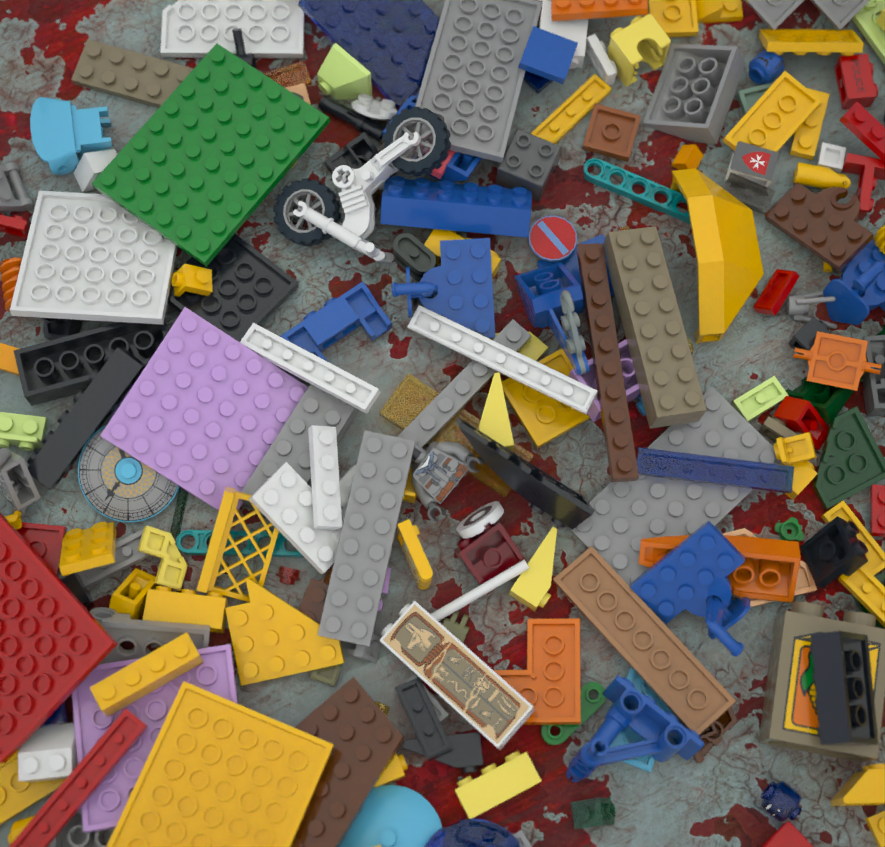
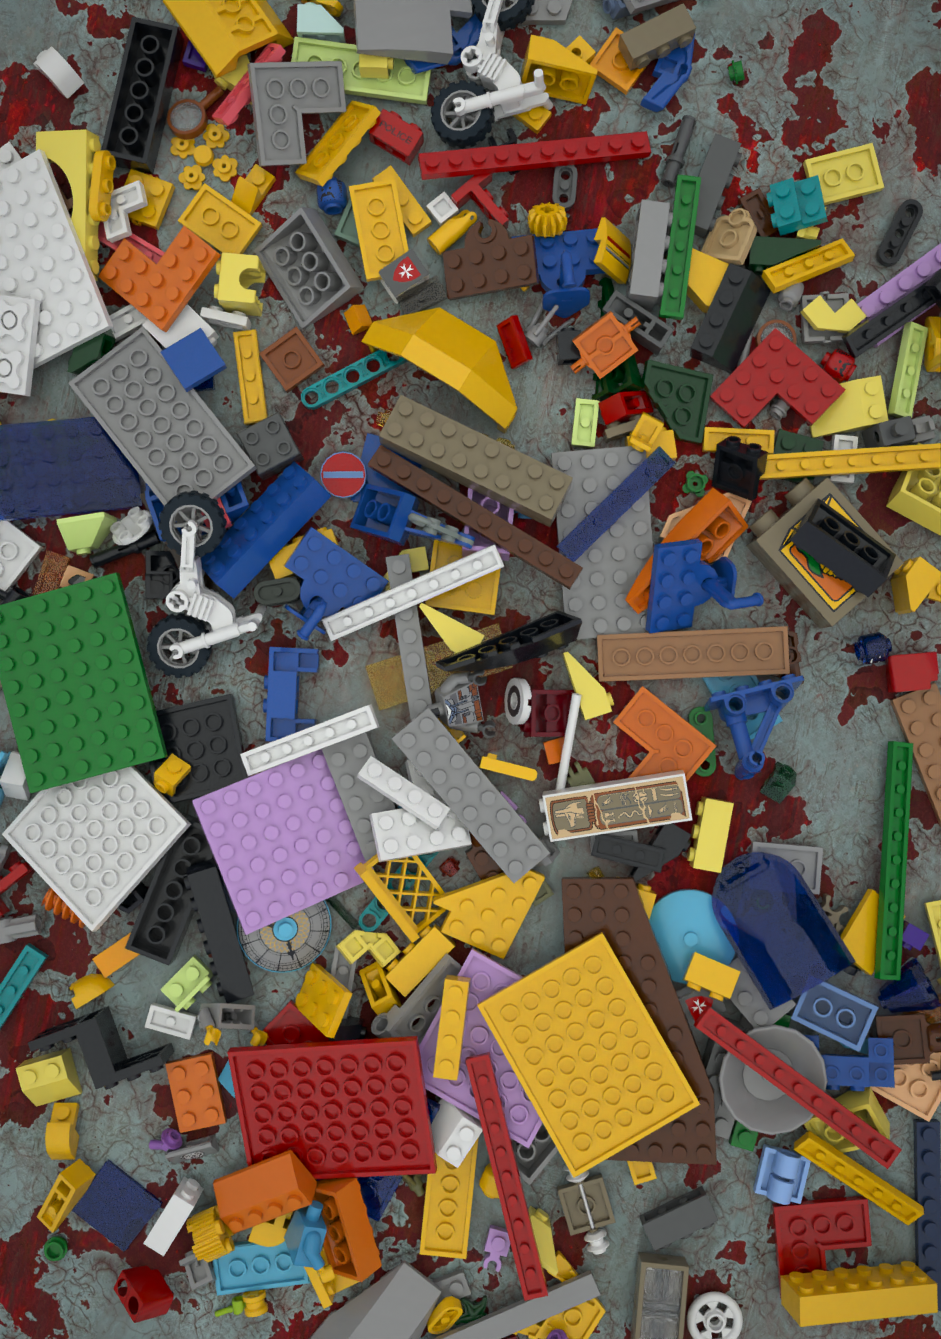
camera: 50 degrees left, 15 degrees up
none -> orange slope [543,737,571,765]

